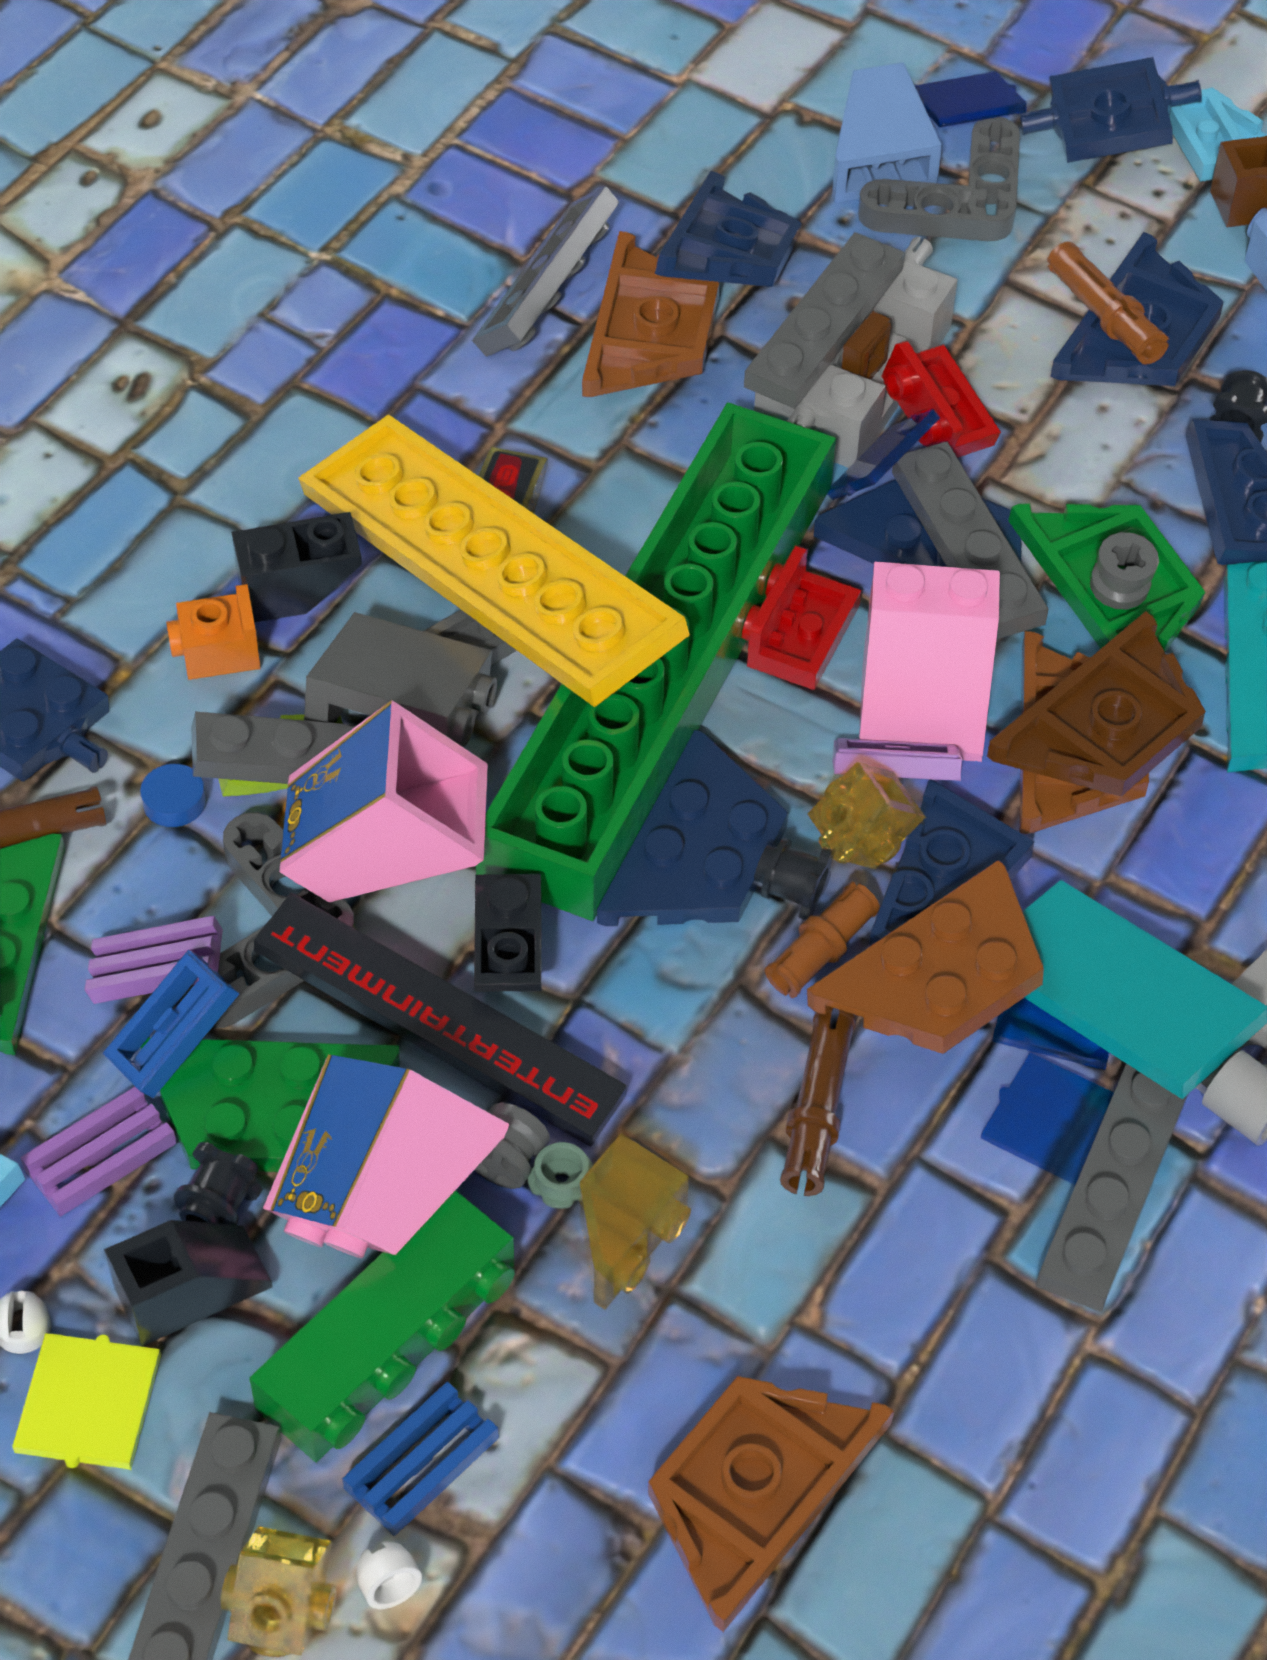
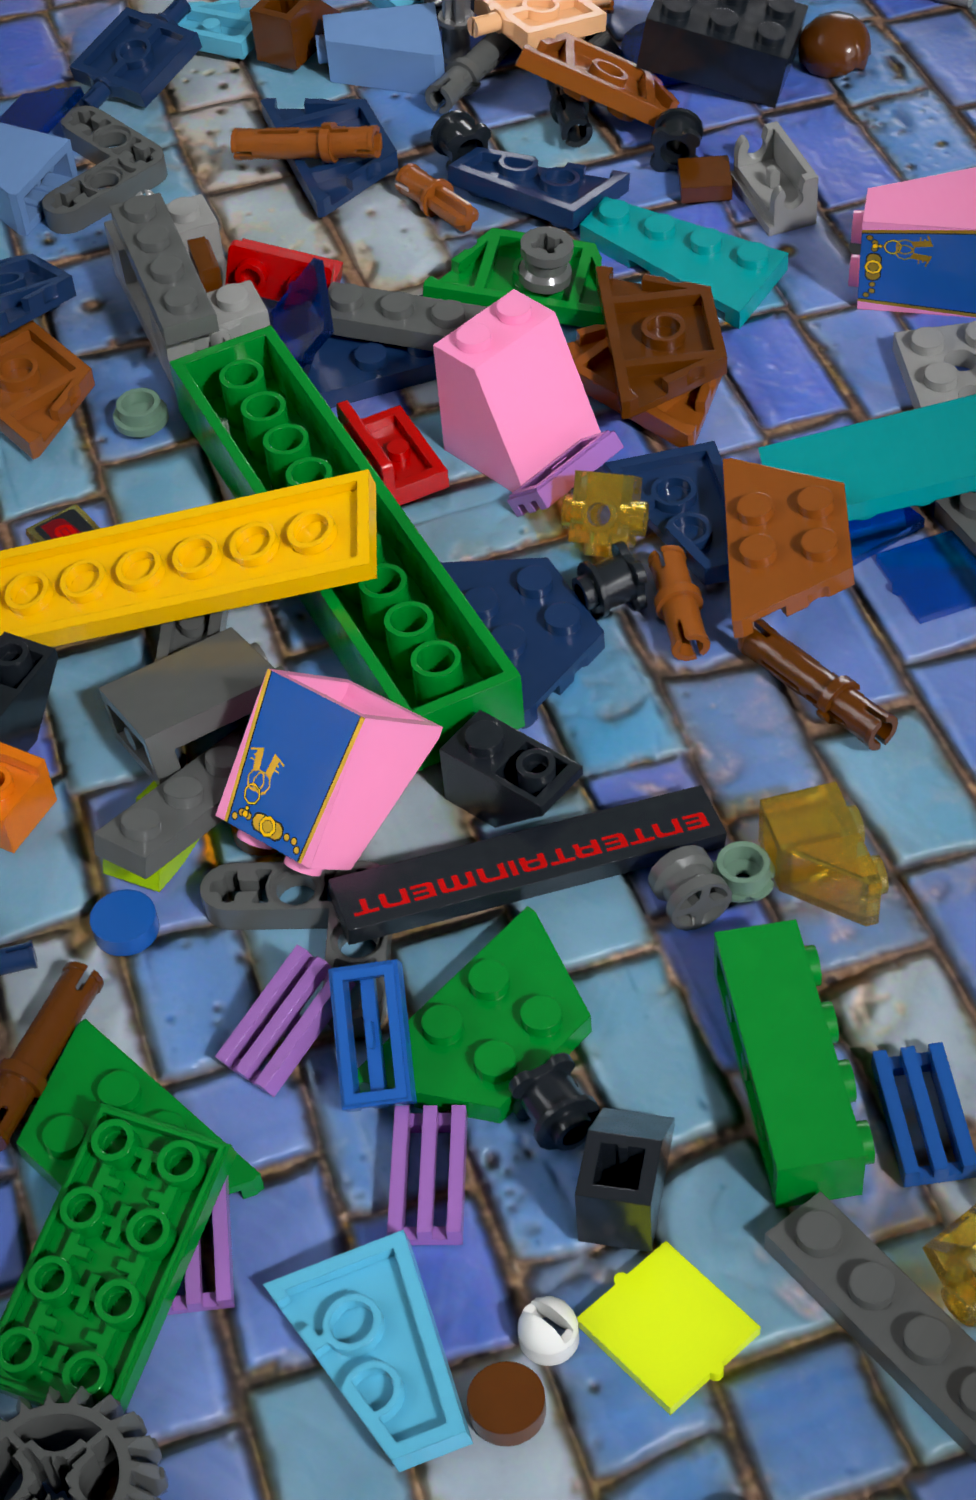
camera: 45 degrees left, 5 degrees down
slope [263,1054,510,1258] -> none
none -> sand green plate [113,388,169,438]
none -> dark orange axle [395,163,479,232]

